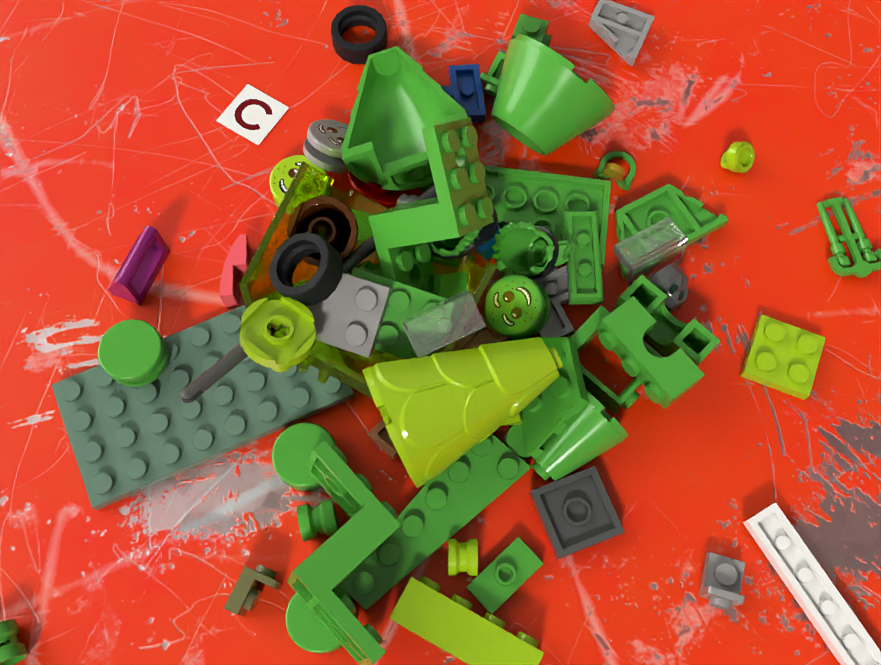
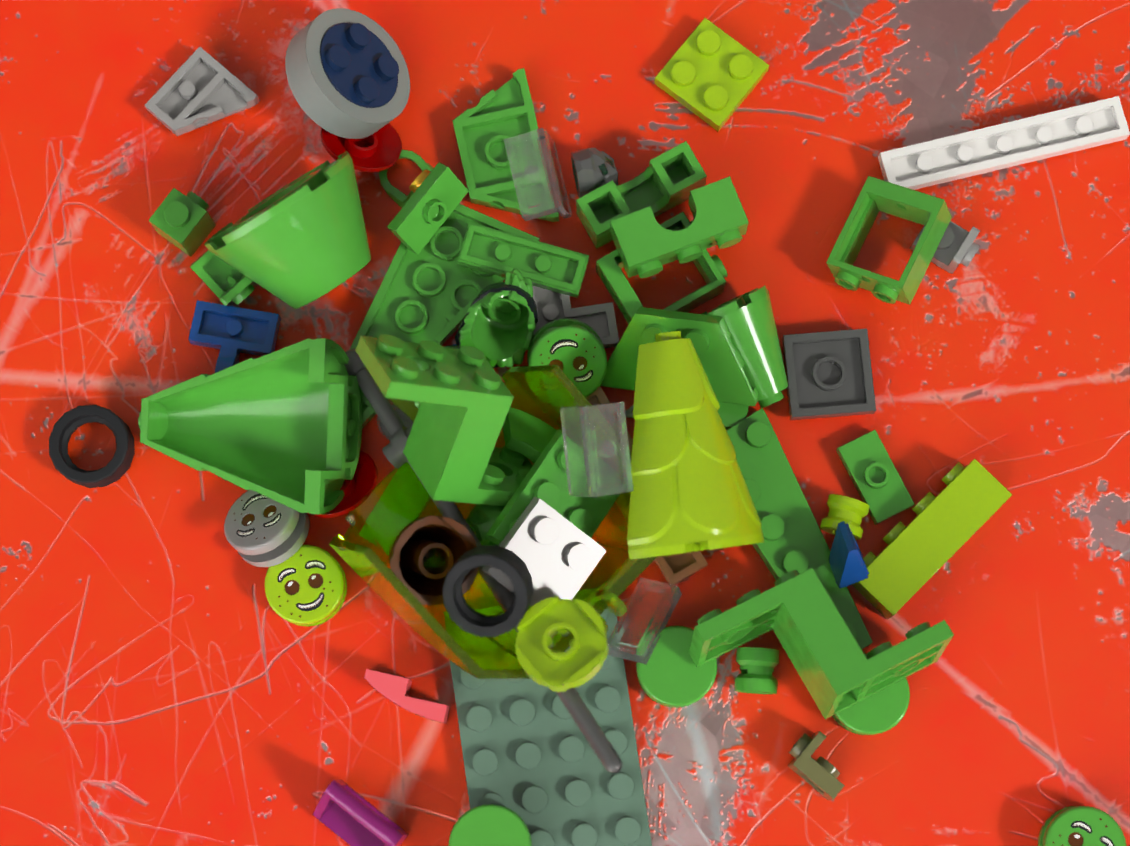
camera: 70 degrees left, 10 degrees up
white sticker [216,84,289,145] -> none
lime tile [720,141,755,173] -> none
none -> wheel [285,8,410,139]
none -> red dish [320,123,402,172]
none -> bright green plate [387,162,469,255]
none -> clear tile [607,578,682,664]
none -> bright green window [826,176,952,305]
none -> blue slope [829,521,869,588]

